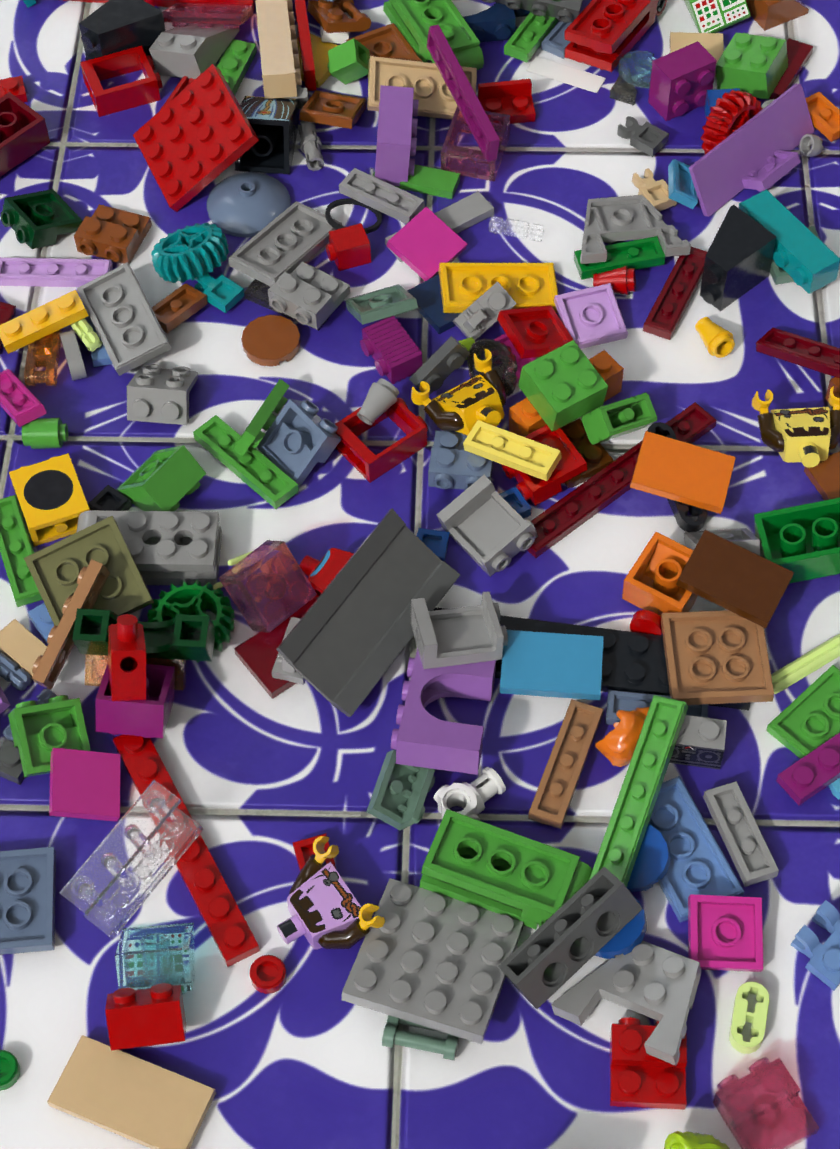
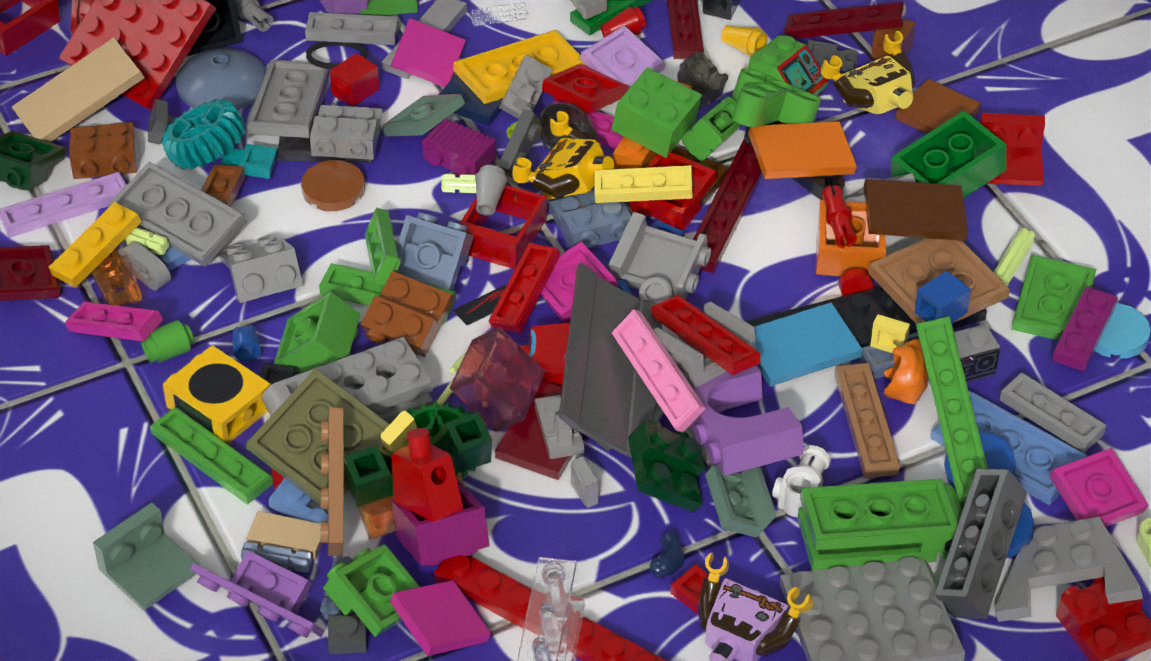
camera: 30 degrees left, 10 degrees down
none -> tan tile [12,37,144,142]
none -> dark grey plate [148,99,172,145]
none -> blue hose [232,325,261,362]
none -> dark orange plate [360,271,454,357]
none -> light yellow tile [380,411,417,452]
none -> yellowish green axle [441,174,476,194]
none -> black sticker [453,285,506,326]
none -> red tile [488,243,560,333]
none -> dark pink plate [540,241,619,323]
none -> light grey tile [571,457,599,508]
none -> bright pink tile [612,309,706,432]
none -> dark green plate [628,420,705,513]
none -> light grey tile [639,277,674,304]
none -> dark blue arm [650,532,685,579]
none -> red tile [651,295,761,375]
none -> clear smoke hair [677,52,728,107]
none -> bright green beam [732,68,821,127]
none -> slope [748,35,828,96]
none -> dark grey plate [807,40,858,73]
none -> red pin [822,185,857,248]
none -> light yellow plate [870,314,910,353]
none -> blue brick [914,271,971,323]

